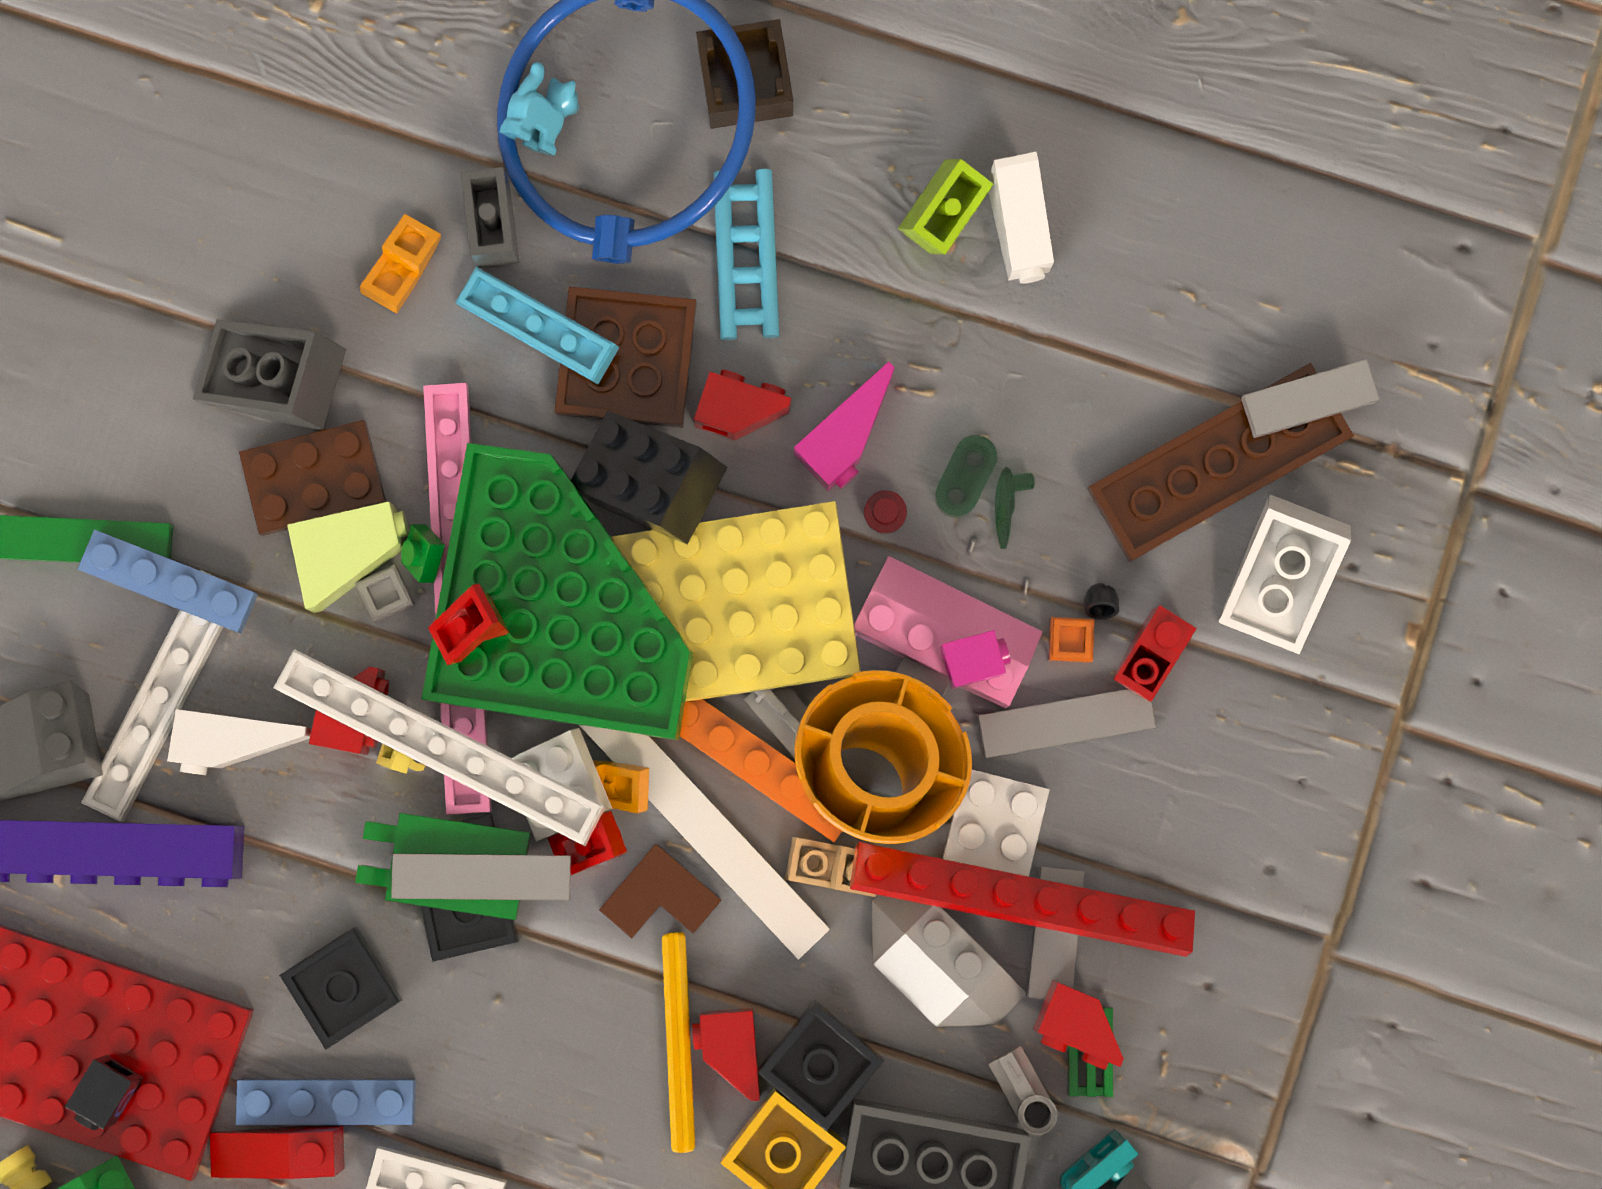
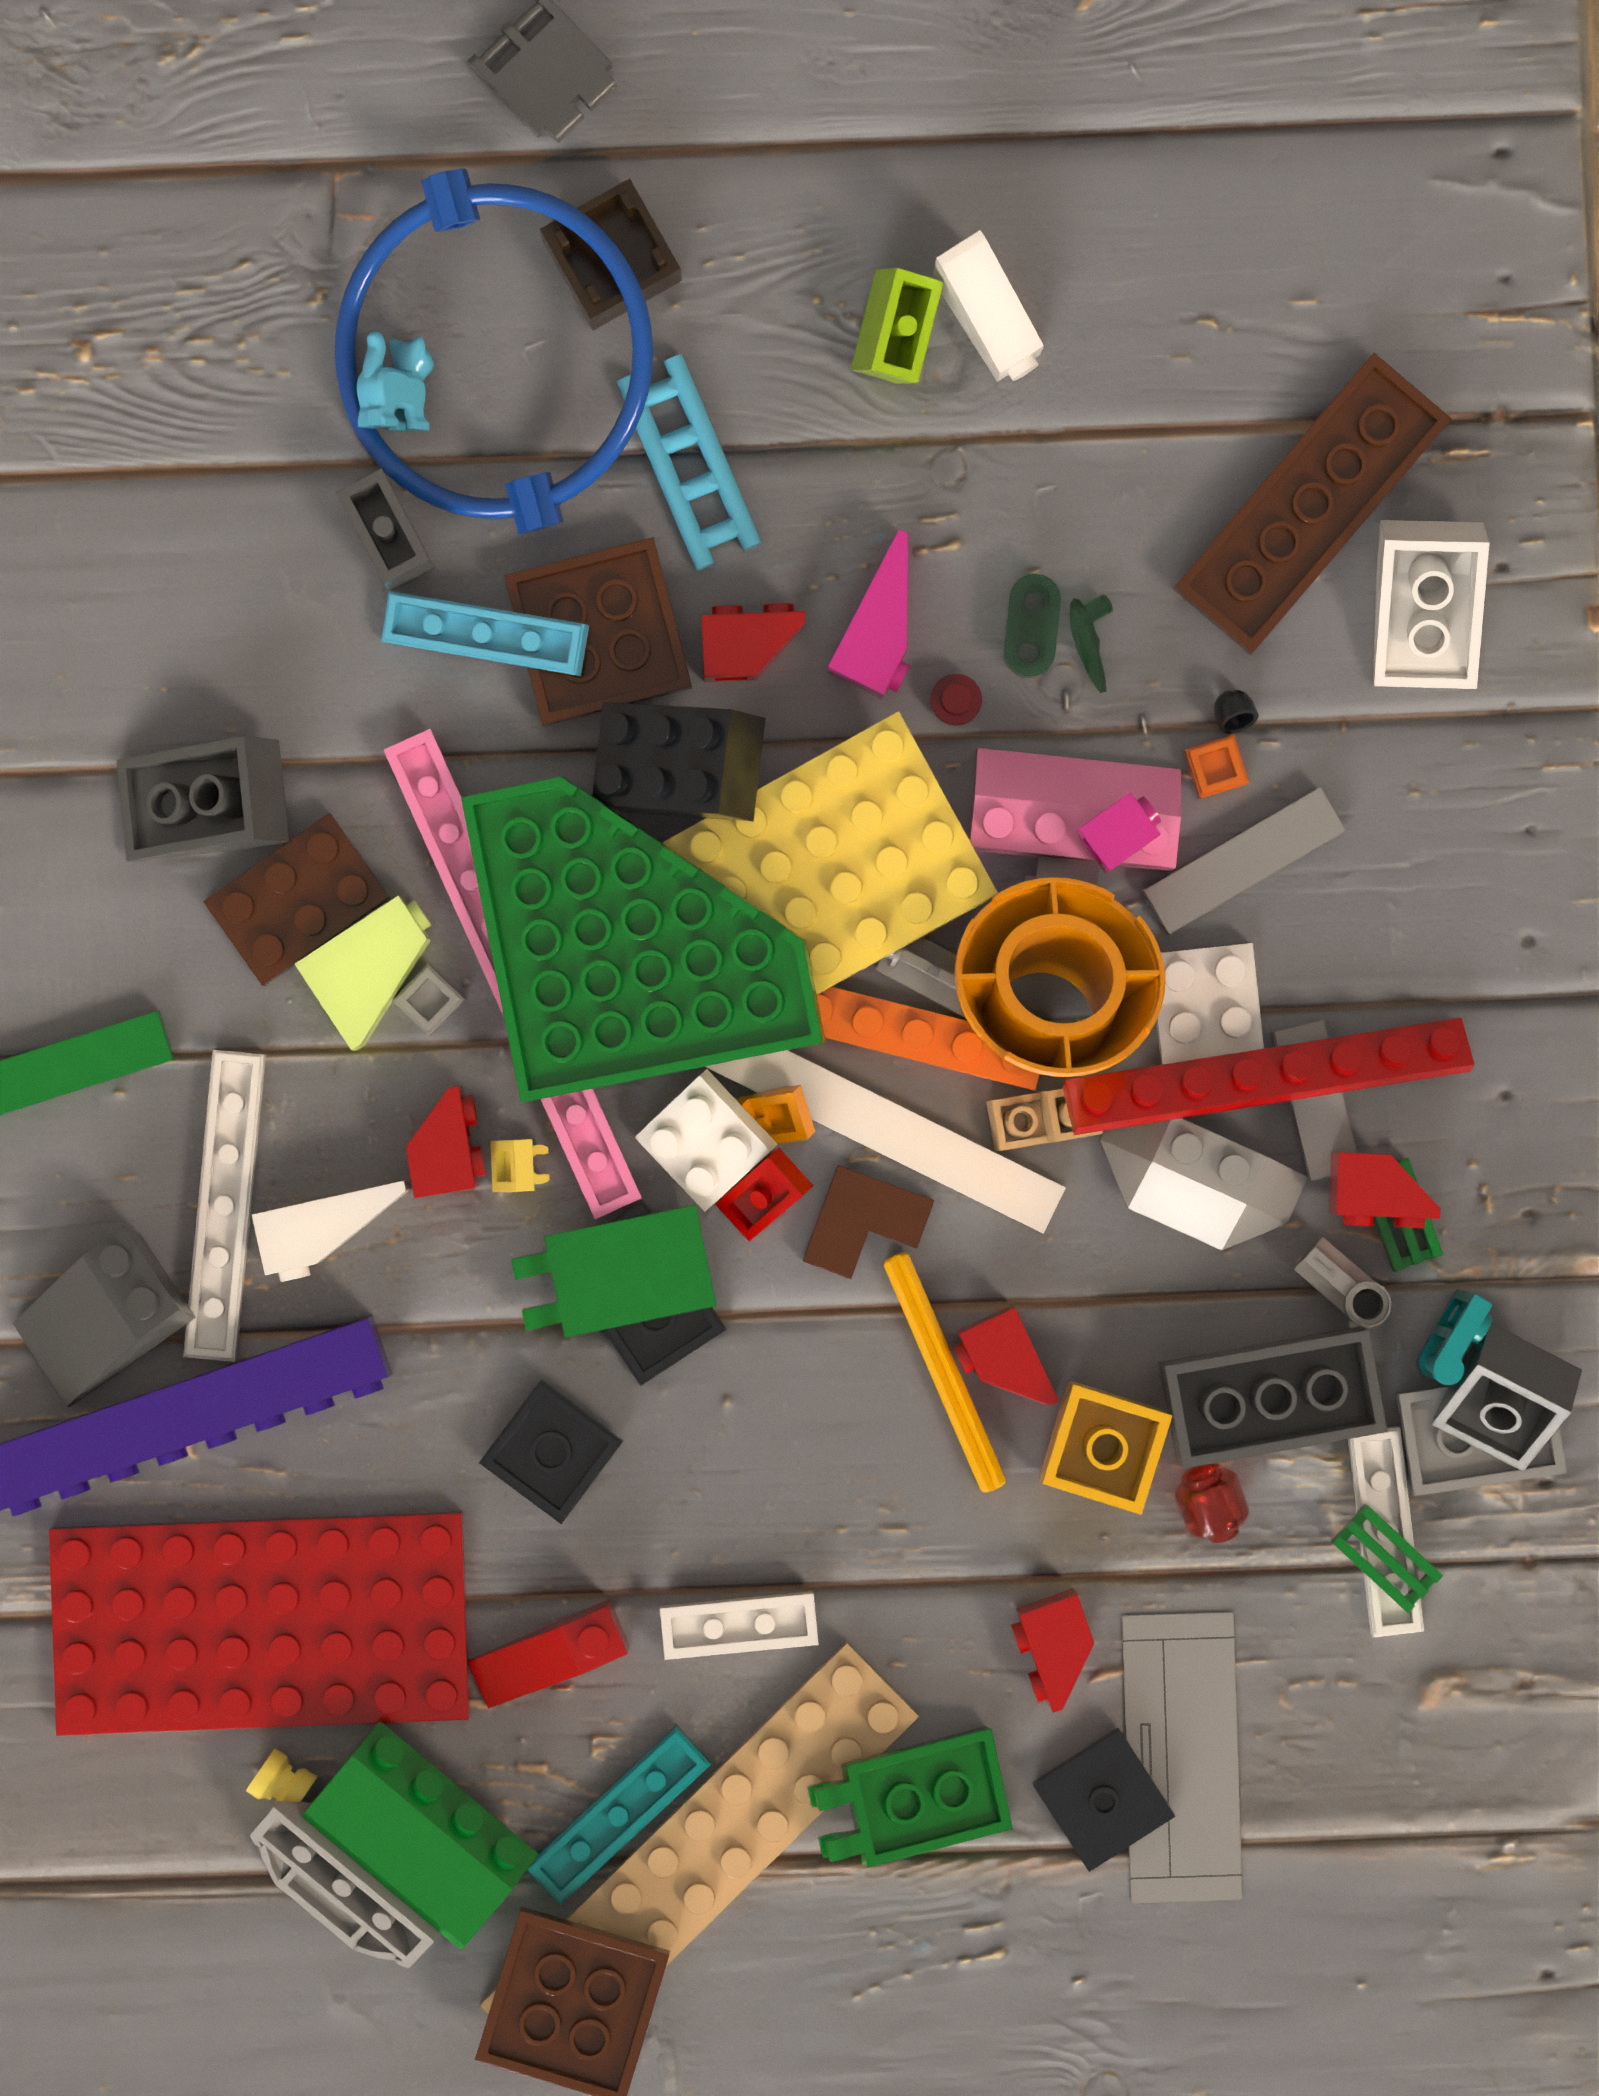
camera: 15 degrees left, 5 degrees up
black brick [65,1055,144,1130] -> none
medium blue plate [77,530,258,634] -> none
medium blue plate [236,1078,416,1125] -> none
white tile [273,649,606,846] -> none
light orange slope [360,214,441,314] -> none
light grey tile [391,854,571,900] -> none
green plate [401,524,445,583] -> none
red slope [428,583,509,665] -> none
black brick [758,1000,884,1131] -> none
red slope [1113,605,1197,702] -> none
light grey tile [1241,359,1380,438] -> none

